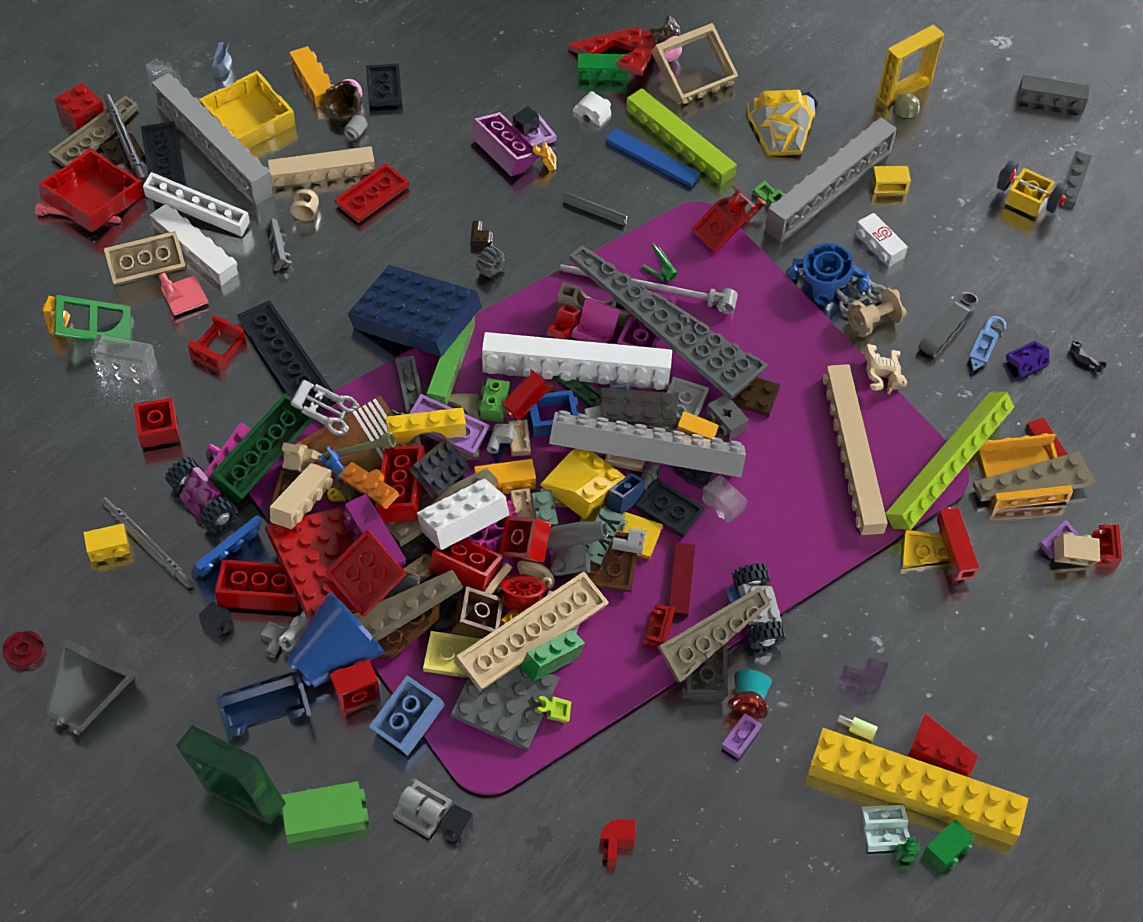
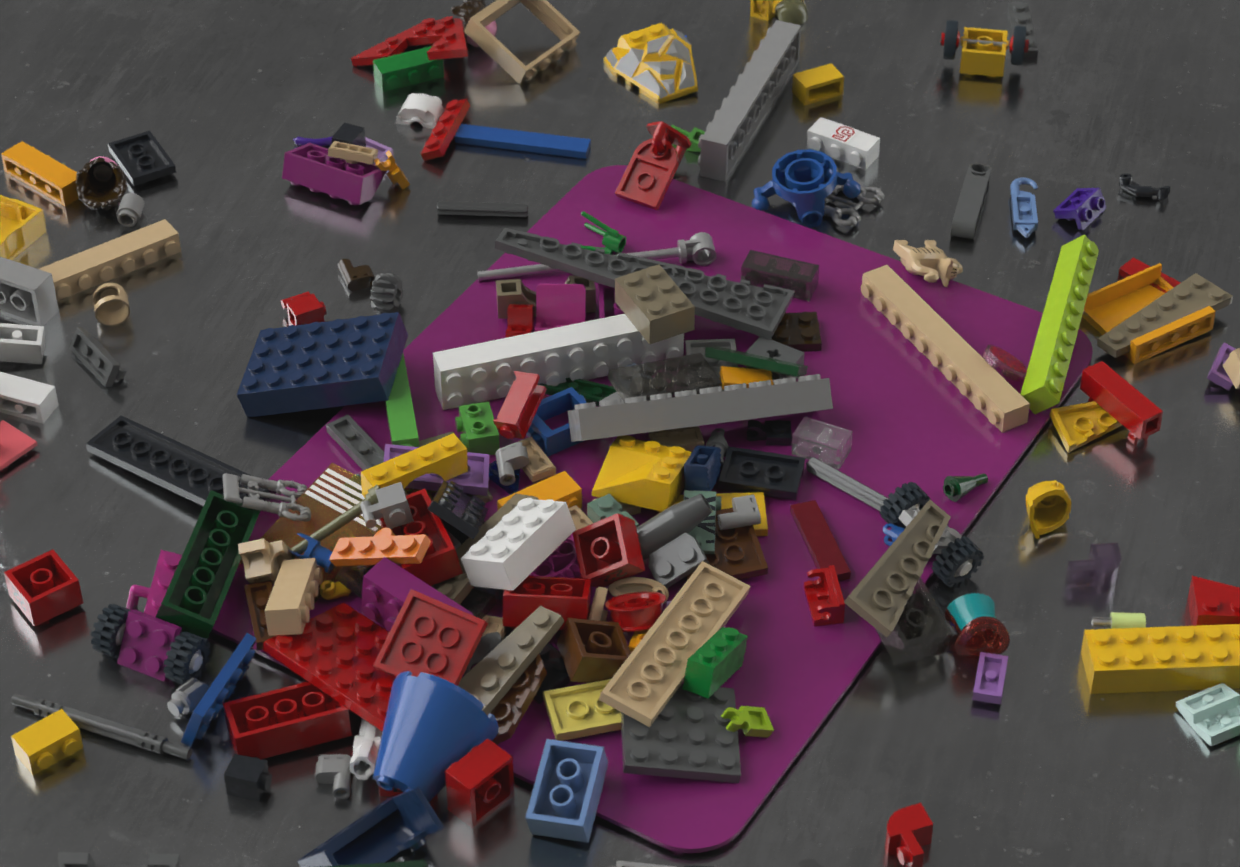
camera: 20 degrees left, 15 degrees down
red window [187,315,246,371] -> none
red plate [334,163,410,223] -> none
lime brick [626,88,737,186] -> none
tan piece [847,288,907,337] -> none
none -> light grey arm [167,678,209,716]
none -> red brick [281,291,327,325]
none -> dark purple piece [293,136,332,147]
none -> tan plate [328,141,378,165]
none -> light grey brick [360,482,414,529]
none -> red plate [420,99,470,161]
none -> dark tan brick [615,264,695,345]
none -> dark green tile [704,346,808,377]
none -> clear smoke brick [741,250,819,301]
none -> axle [806,457,889,512]
none -> dark green cone [943,473,988,501]
none -> clear pink tile [982,345,1028,382]
none -> yellow helmet [1026,480,1072,539]

